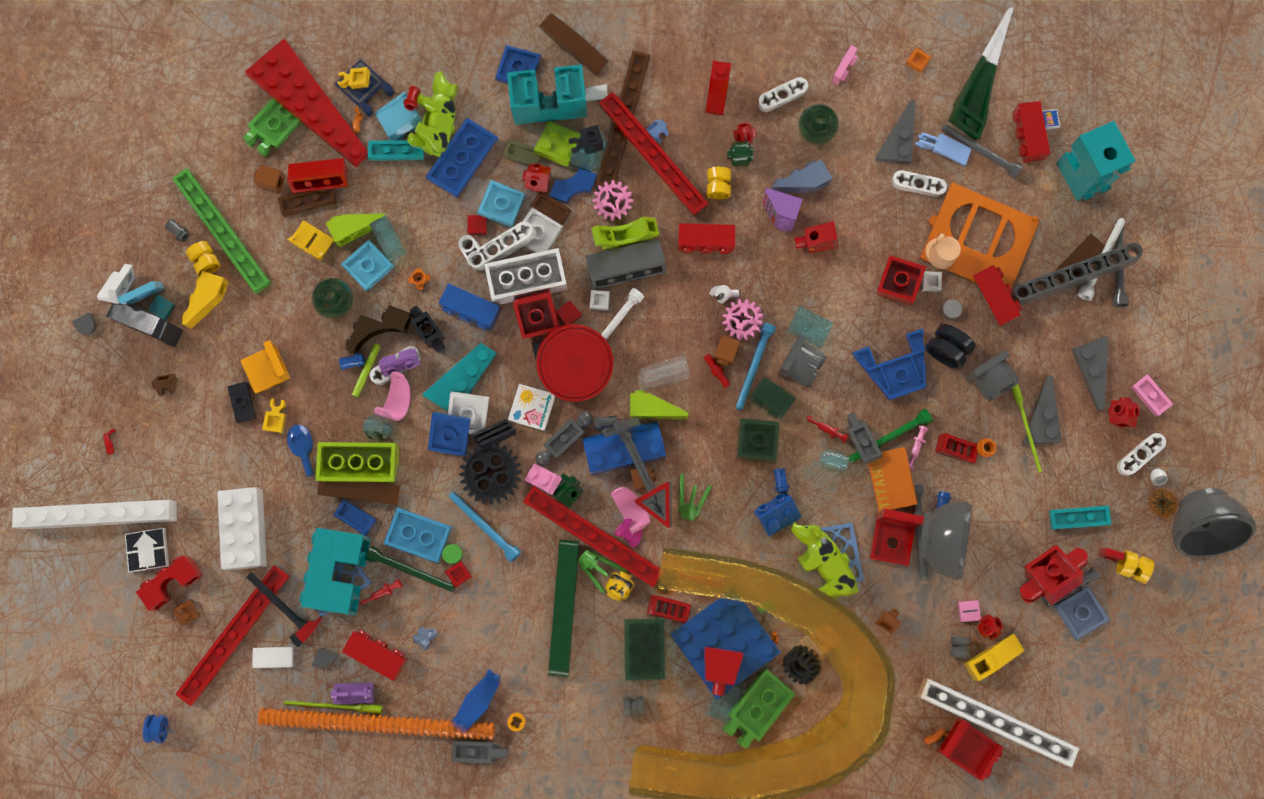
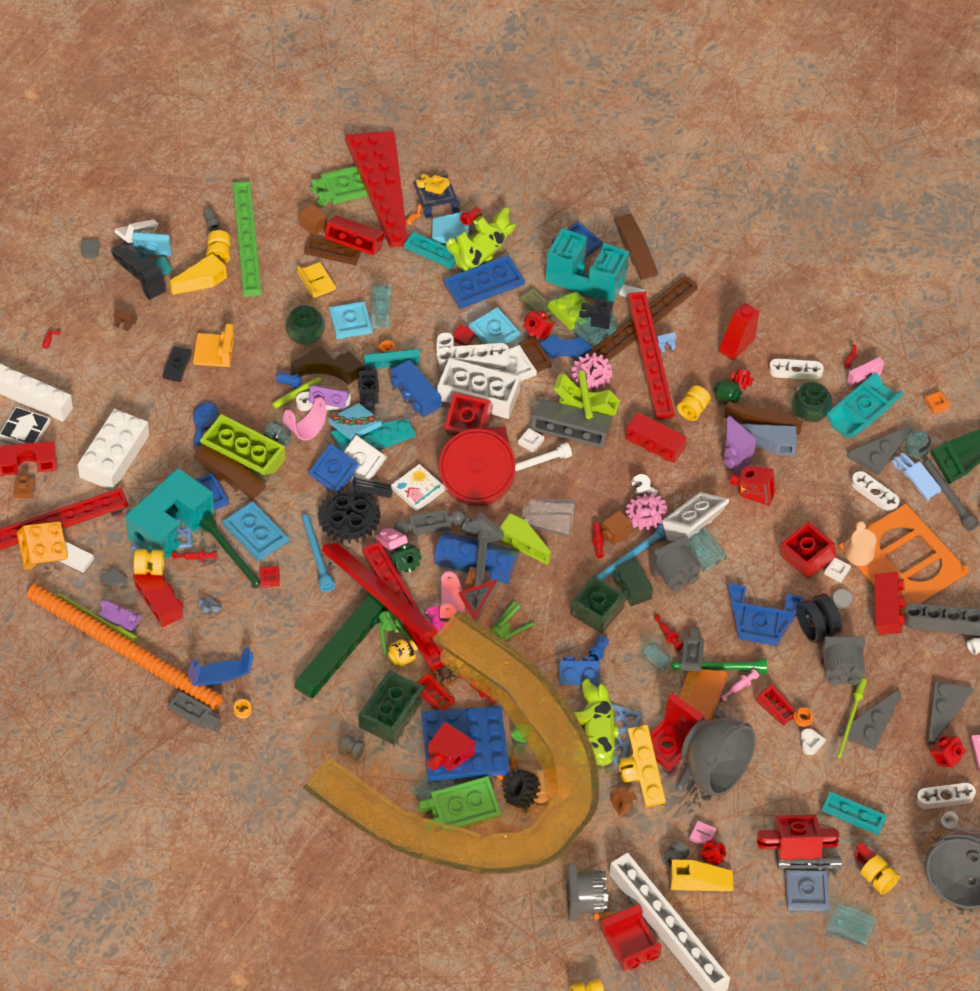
camera: 25 degrees right, 25 degrees down
black piece [246,572,322,647] -> none
yellow plate [262,398,286,434] -> none
lime slope [326,213,389,248] -> none
bright green tile [442,544,463,564] -> none
none -> light orange bracket [17,522,68,570]
none -> yellow wheel [134,549,165,576]
none -> red tile [321,543,438,638]
none -> medium azure tile [329,403,382,441]
none -> teal plate [364,349,420,369]
none -> dark grey piece [566,864,608,921]
none -> lime bar [578,370,593,419]
none -> yellow plate [619,725,666,808]
none -> white slope [662,492,729,541]
none -> reddish brown slope [724,401,803,435]
none -> white tile [800,729,826,755]
none -> teal piece [826,372,904,438]
none -> clear light blue plate [826,903,877,947]
none -> red piece [844,344,857,368]
none -> clear light blue head [905,431,931,459]

